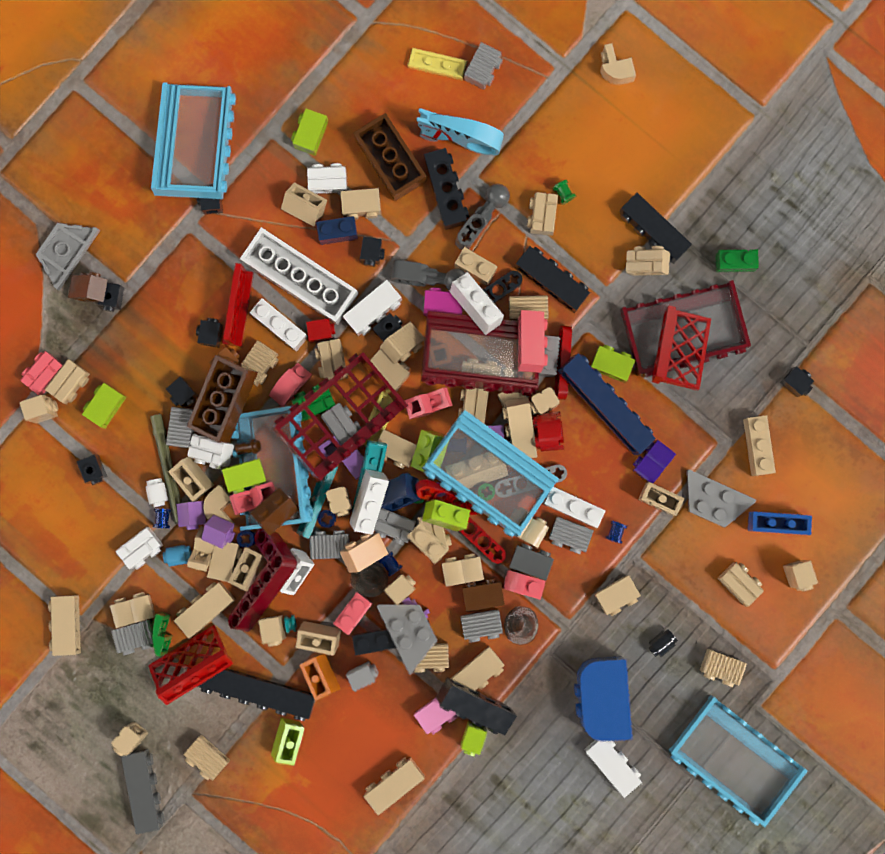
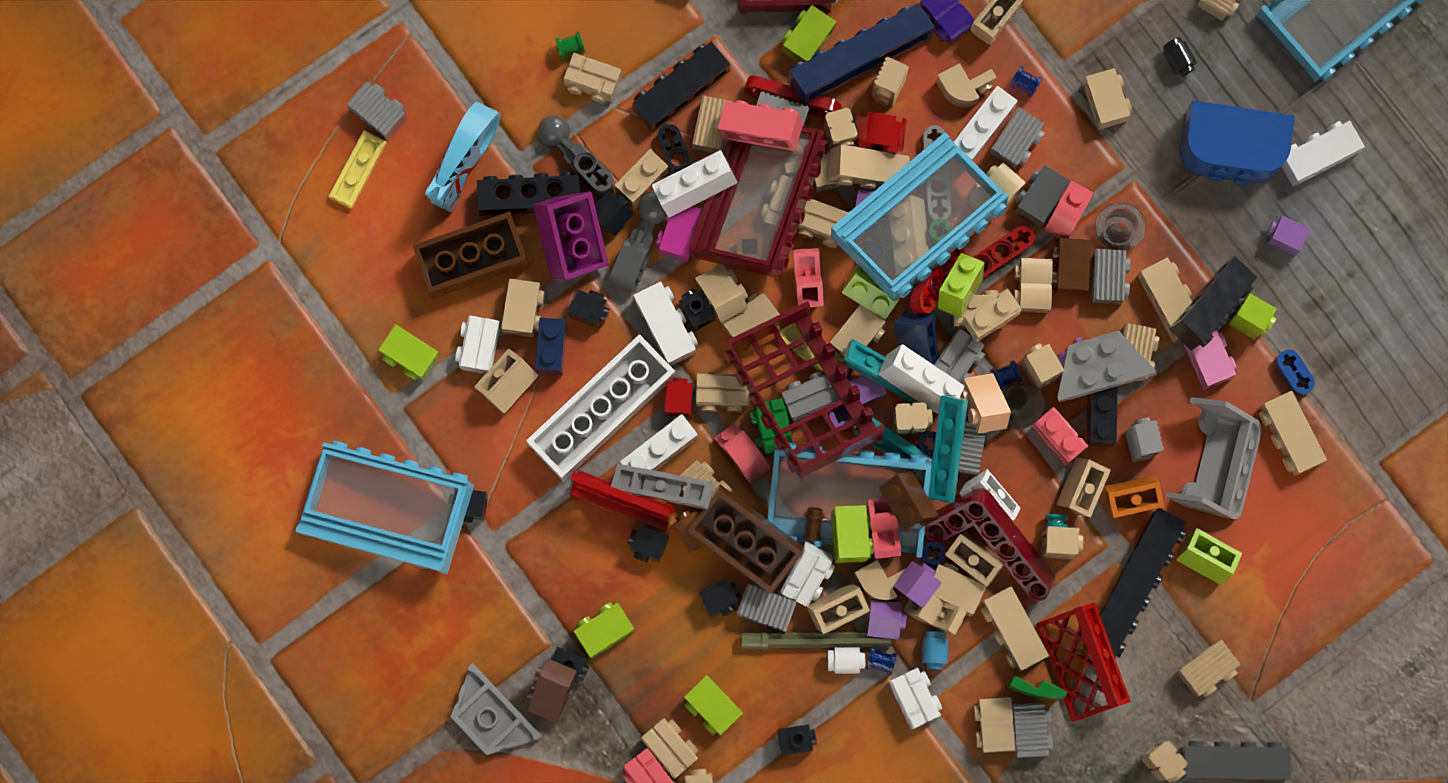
camera: 80 degrees left, 5 degrees down
none -> magenta slope [533,191,609,280]
none -> lime brick [574,602,635,659]
none -> black brick [595,190,634,236]
none -> light grey hinge [611,463,715,510]
none -> tan brick [871,57,909,106]
none -> teal tile [928,395,968,503]
none -> tan brick [936,63,997,107]
none -> light grey windscreen [1166,397,1262,519]
none -> medium lavender brick [1267,216,1311,256]
none -> blue beam [1275,350,1315,396]

